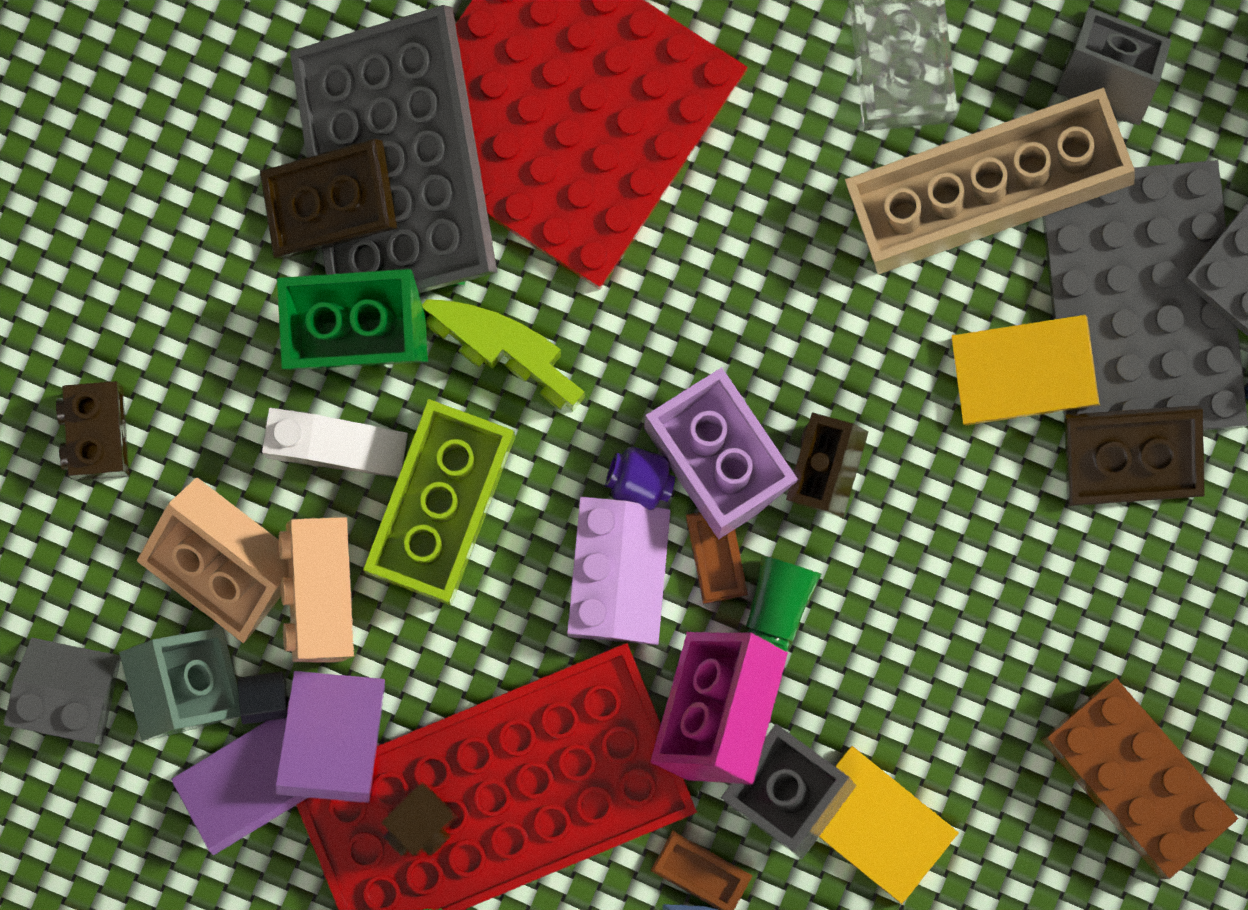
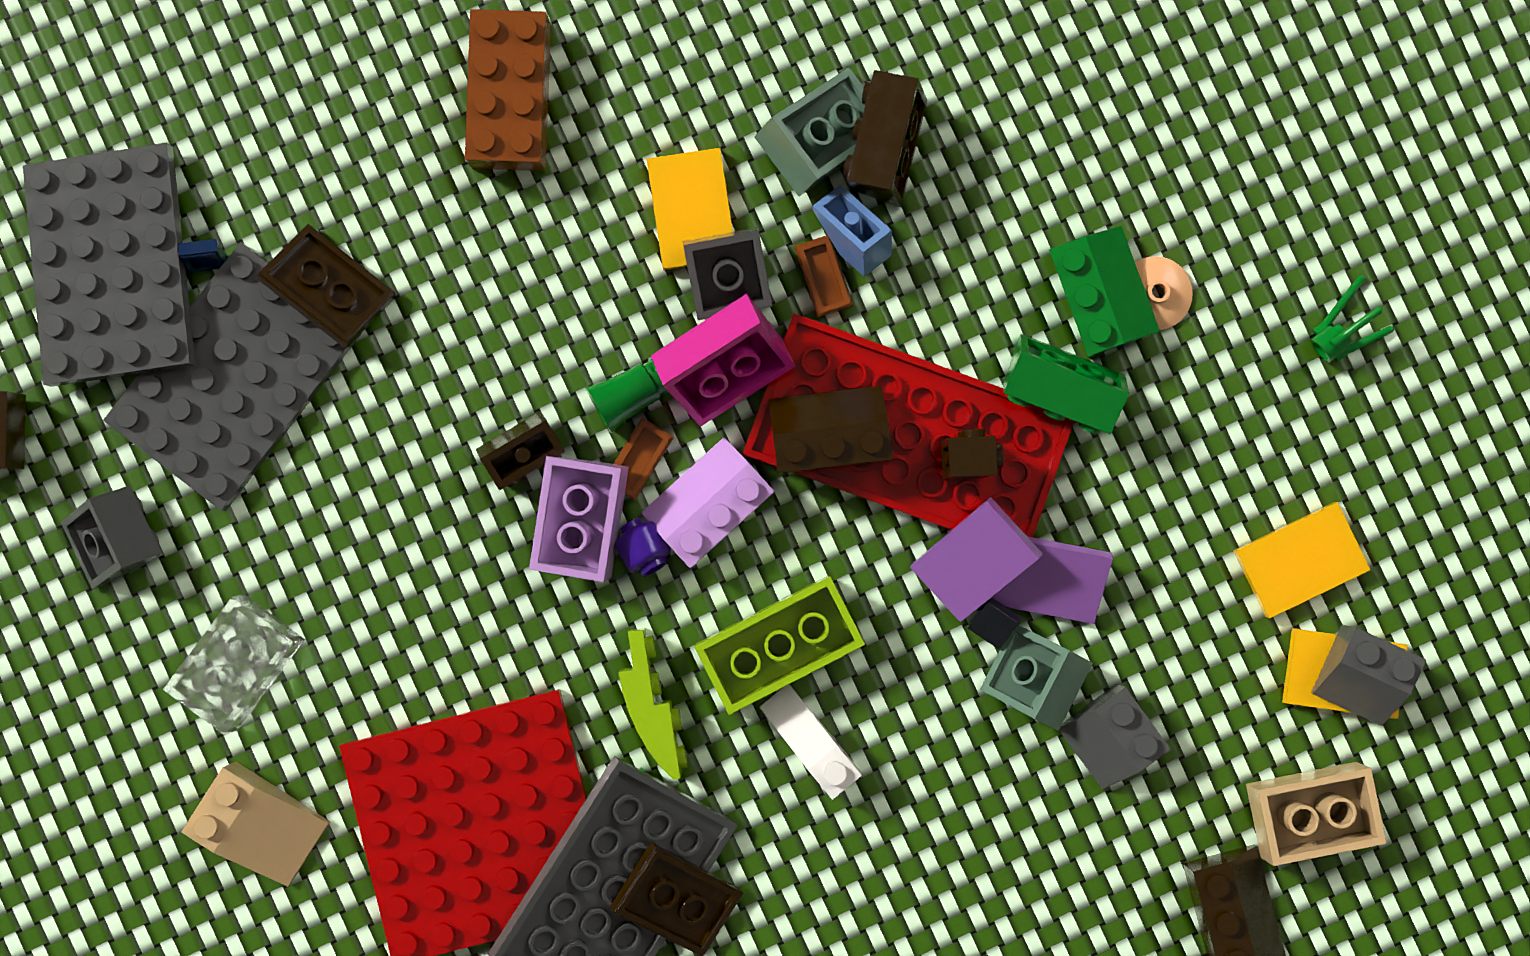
camera: 135 degrees left, 5 degrees up
dark brown brick [56,381,130,481] -> none
light nougat slope [137,478,288,644] -> none
green slope [277,269,428,370] -> none
light nougat slope [279,517,354,663] -> none
tan brick [845,87,1135,275] -> none
yellow tile [951,315,1100,426] -> none
none -> dark brown slope [769,386,893,474]

